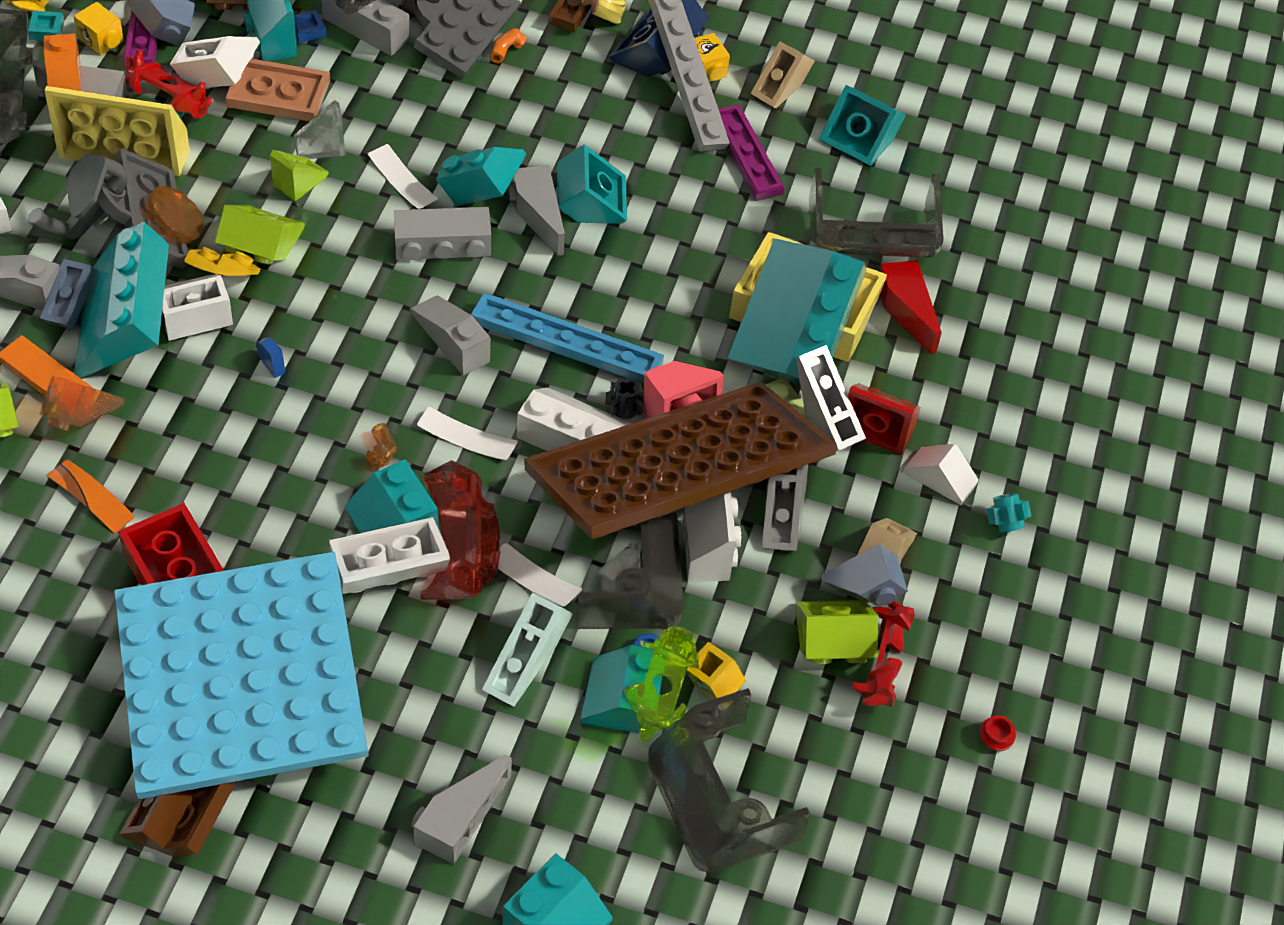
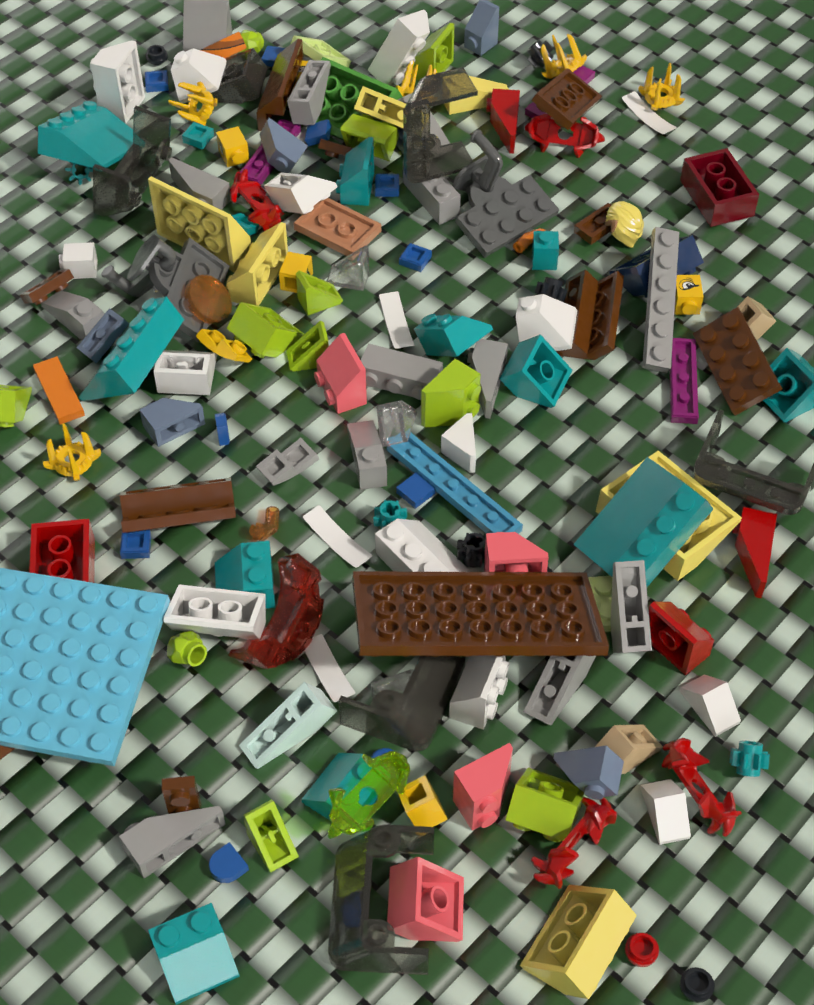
camera: 30 degrees right, 0 degrees up
clear orange slope [39,376,125,431] -> none
orange slope [44,33,82,91] -> none
orange sticker [47,460,135,533] -> none
none -> yellow piece [43,423,101,481]
none -> reddish brown slope [119,477,236,533]
none -> blue tile [120,529,151,559]
none -> sand blue slope [139,398,205,447]
none -> reddish brown plate [162,776,202,814]
none -> lime rock [167,631,207,667]
none -> blue tile [209,842,249,883]
none -> light yellow slope [226,222,288,306]
none -> lime slope [243,799,299,873]
none -> light grey slope [256,438,319,486]
none -> yellow brick [279,252,313,293]
none -> lime slope [286,320,329,371]
none -> coral slope [314,333,367,414]
none -> teal gear [373,500,407,529]
none -> clear slope [376,400,417,447]
none -> coral slope [387,857,464,942]
none -> blue tile [396,472,435,509]
none -> blue tile [399,243,432,272]
none -> lime slope [421,359,481,428]
none -> white slope [441,413,476,473]
none -> coral slope [453,743,513,831]
none -> white slope [516,294,577,351]
none -> light yellow slope [520,885,637,999]
none -> teal brick [532,231,559,270]
none -> black gear [534,277,567,302]
none -> reddish brown slope [556,269,624,360]
none -> white slope [640,779,691,845]
none -> red piece [661,738,741,837]
none -> black plate [680,967,715,1003]
none -> reddish brown plate [693,307,782,416]

